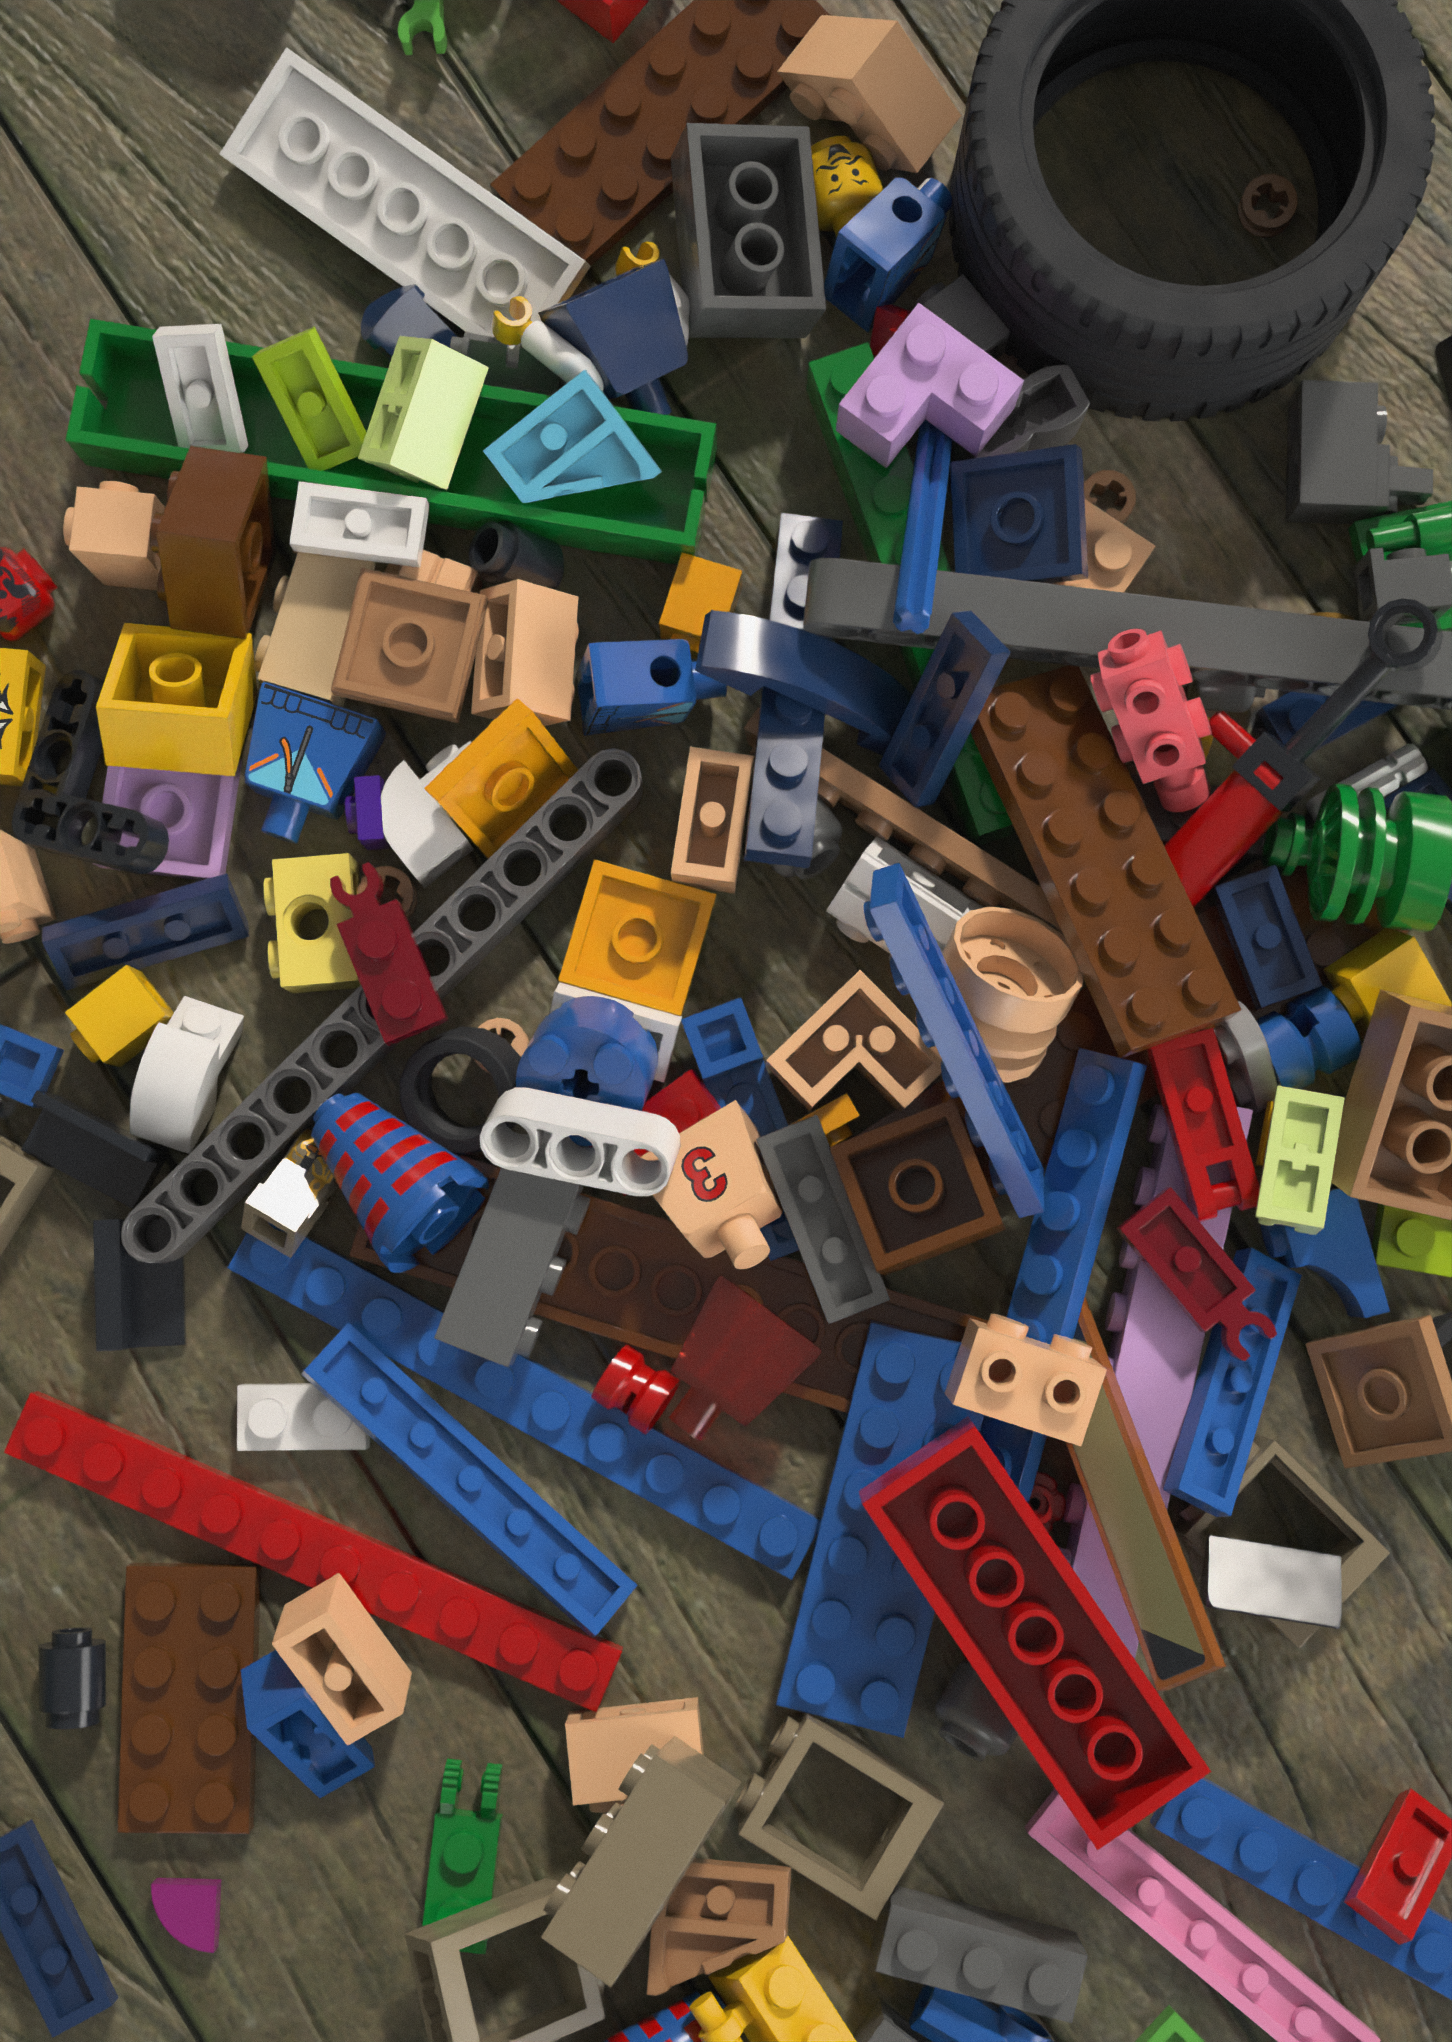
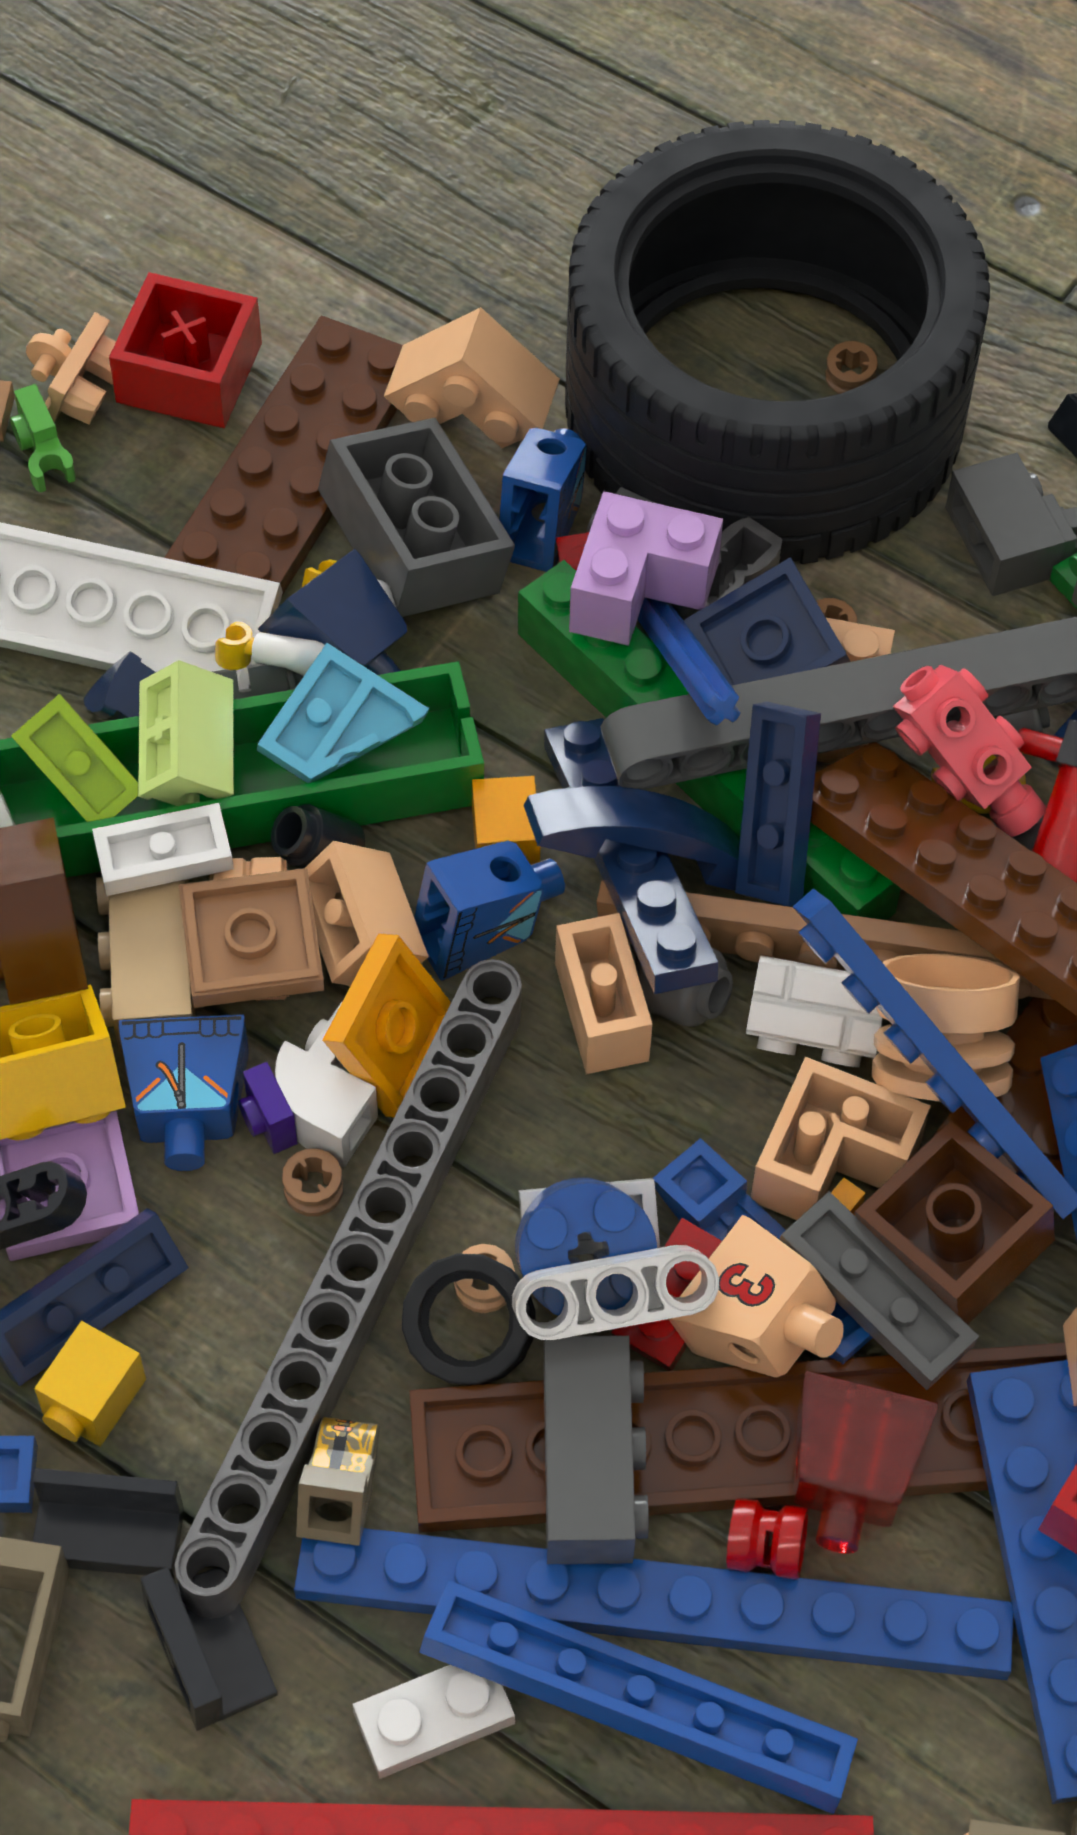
camera: 25 degrees left, 25 degrees down
white brick [130,996,244,1154] -> none
light yellow brick [264,853,361,993] -> none
blue cone [311,1093,489,1273] -> none
dark red plate [330,862,449,1046] -> none
light orange plate [558,859,716,1016] -> none
yellow head [811,136,883,237] -> none

